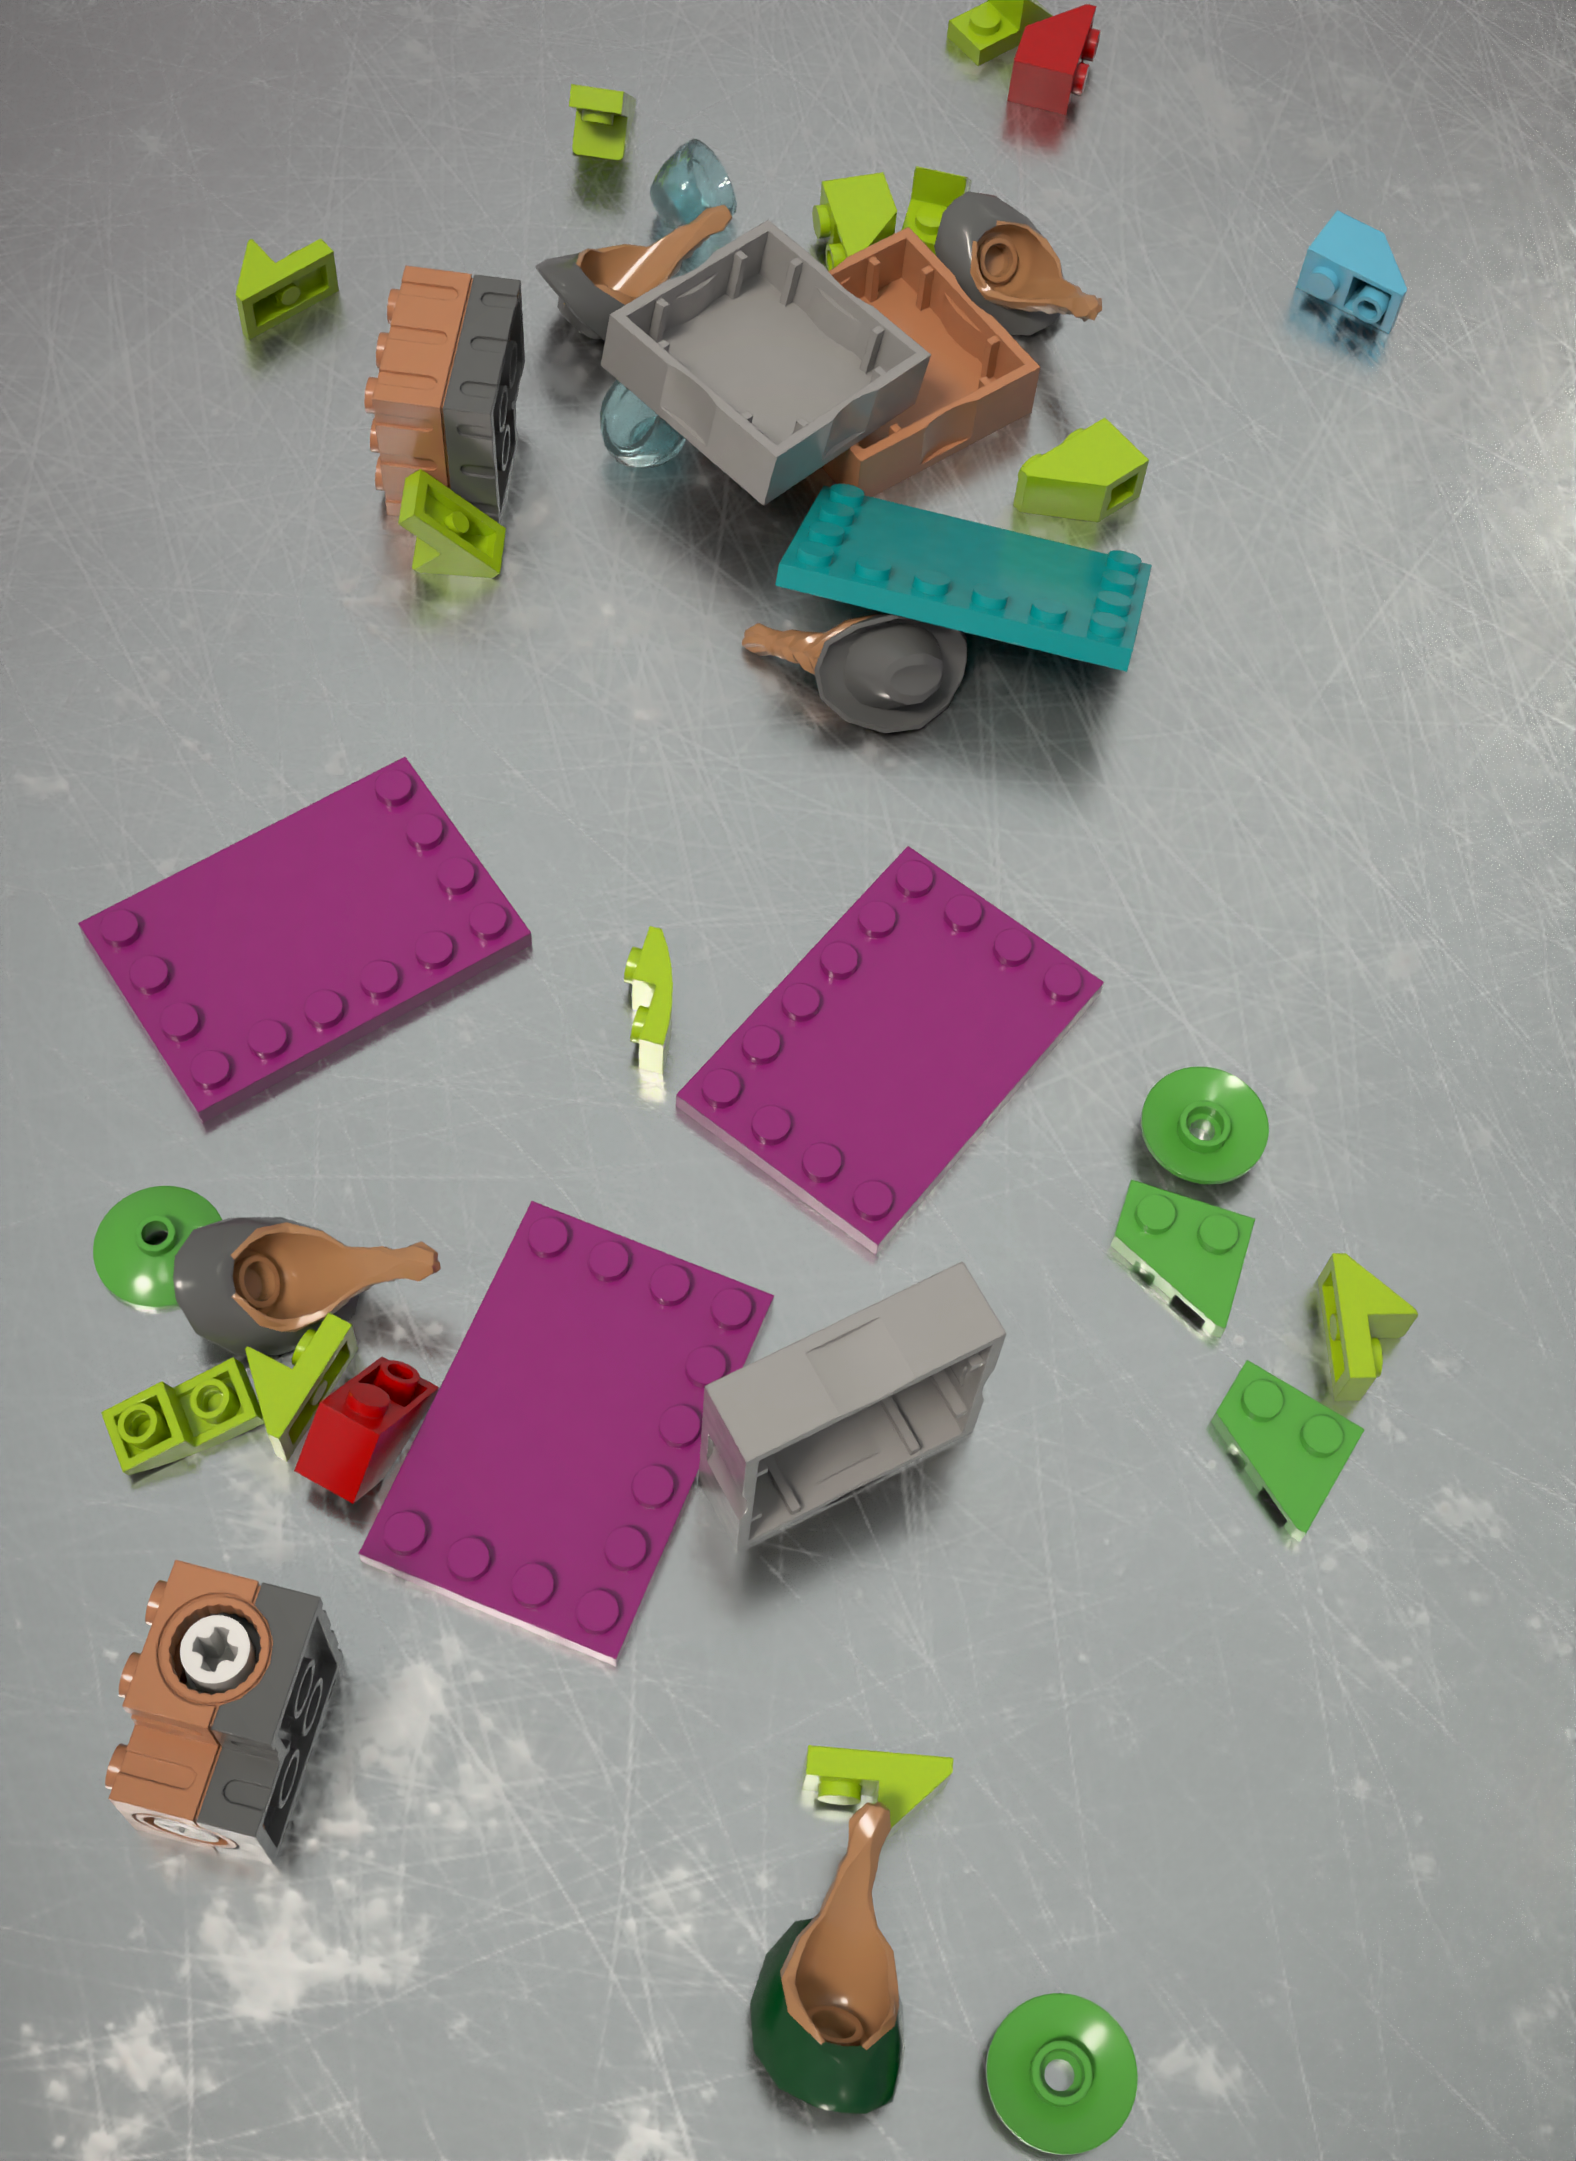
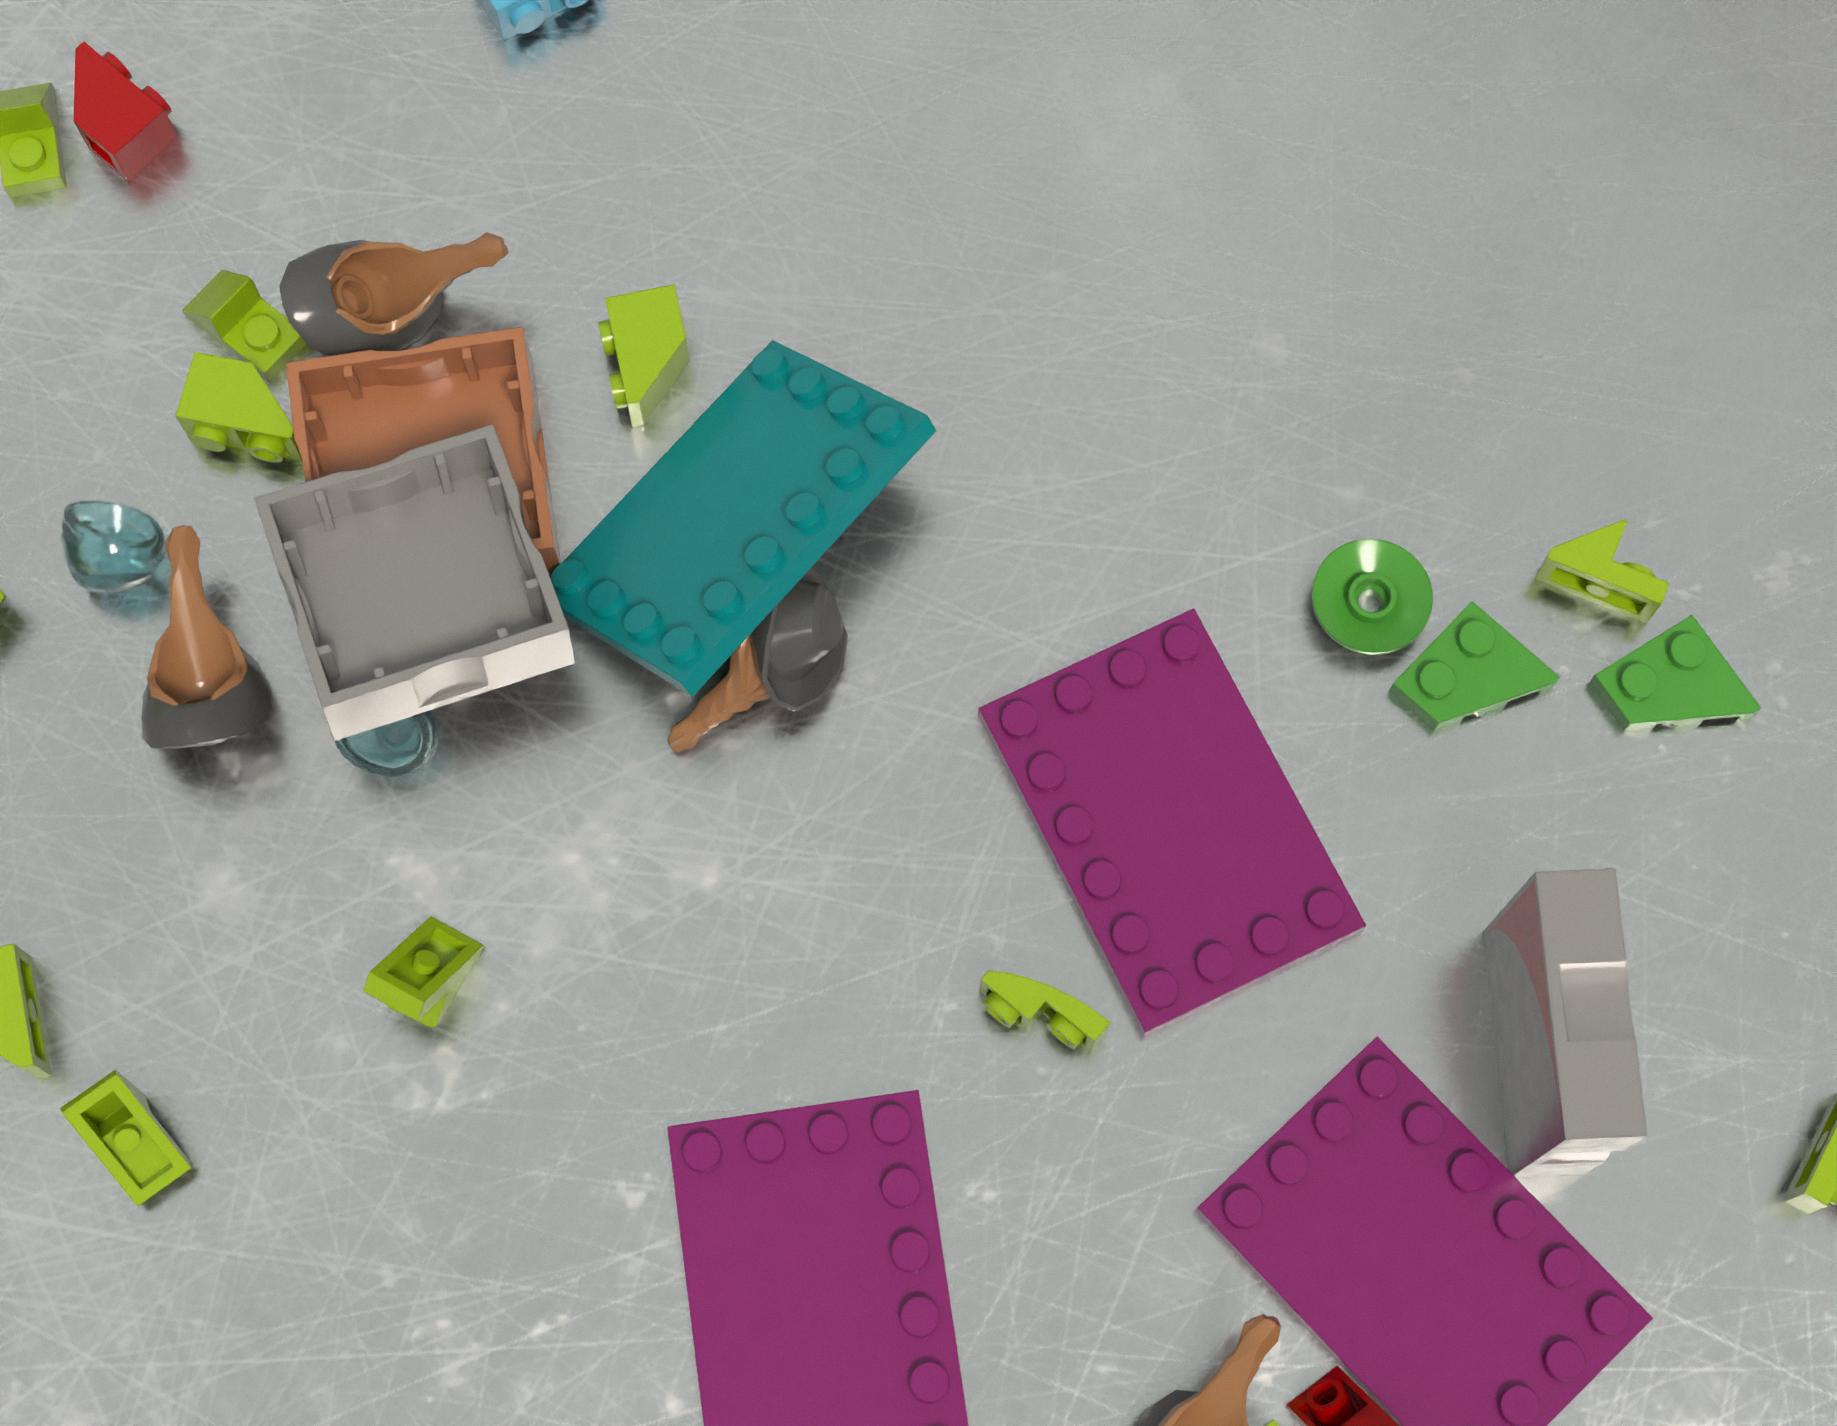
camera: 60 degrees left, 10 degrees up
piece [364,265,525,524] -> none
none -> lime slope [60,1070,191,1207]

